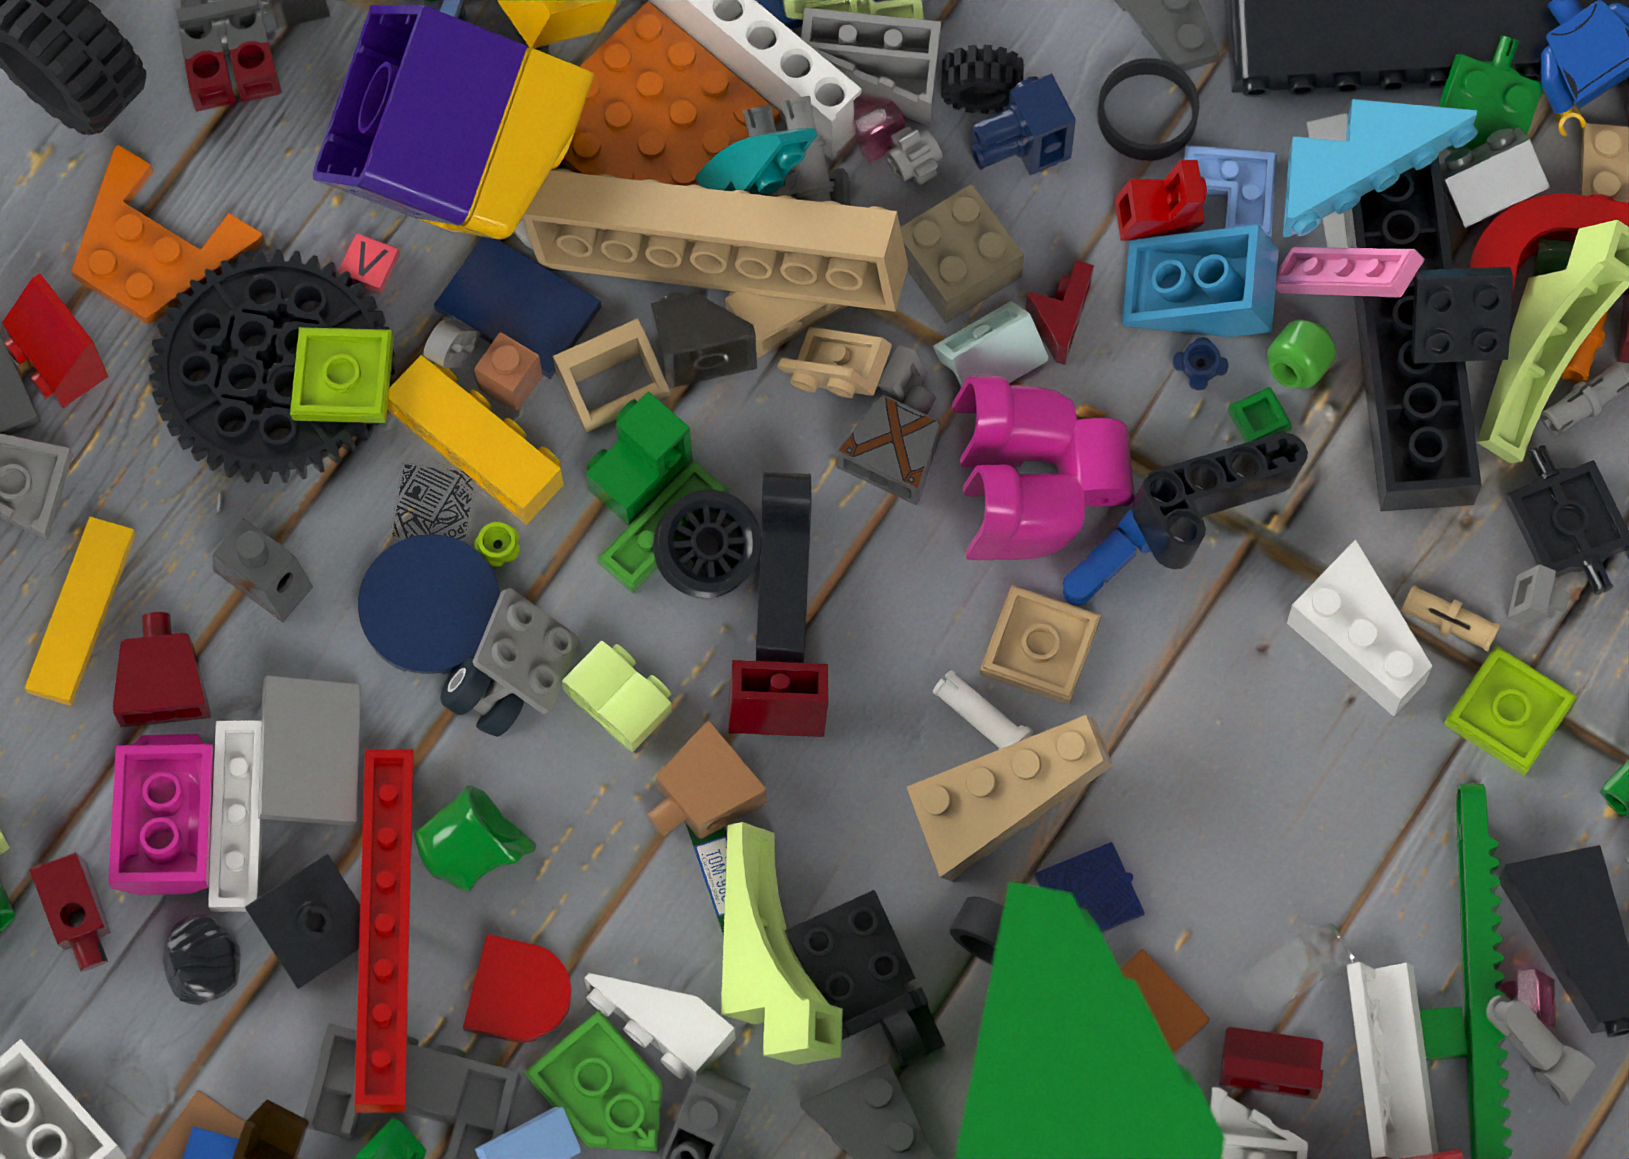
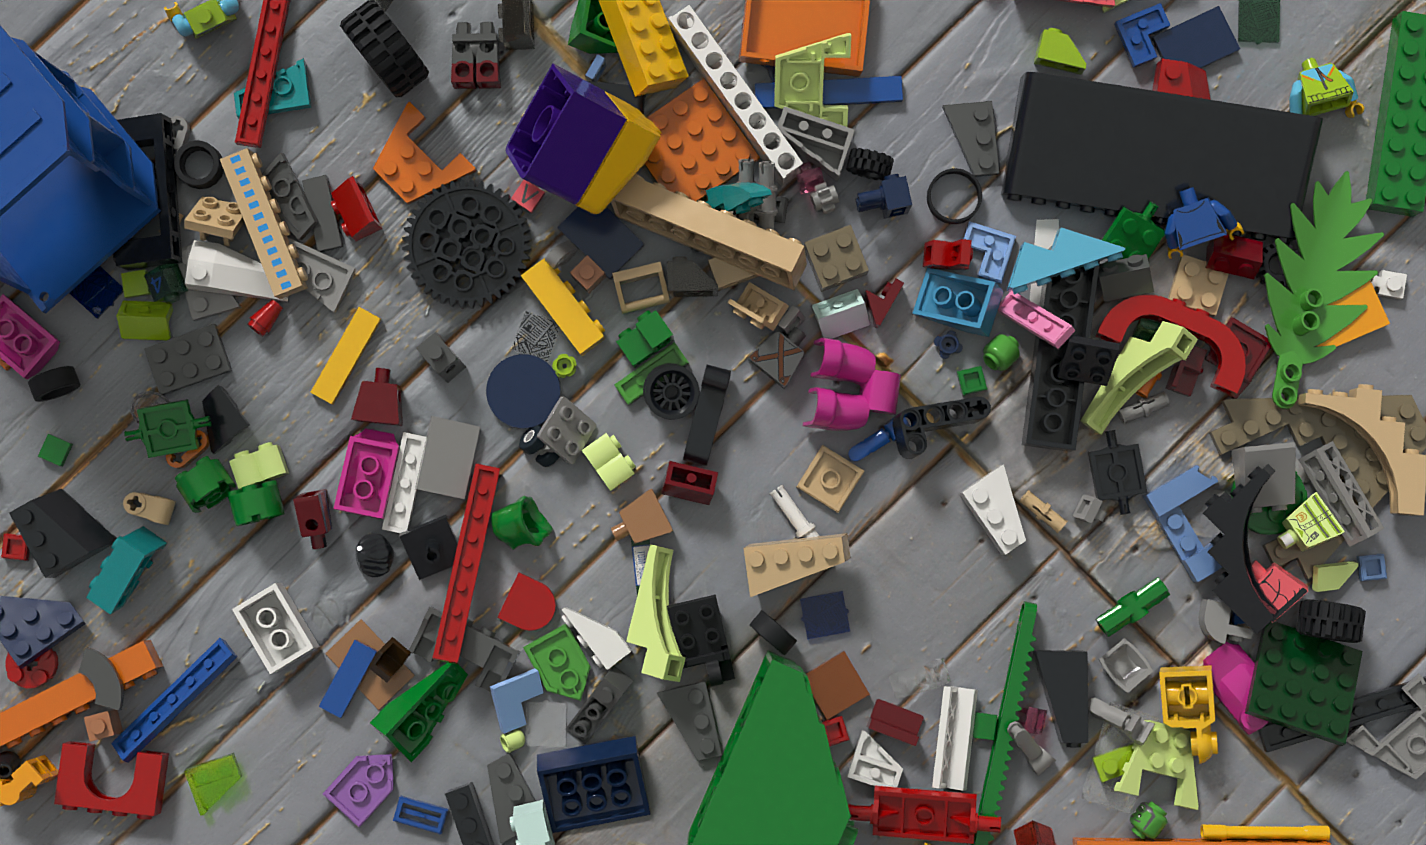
camera: 15 degrees right, 15 degrees up
lime tile [290,327,394,423] -> none
lime tile [1443,645,1578,777] -> none

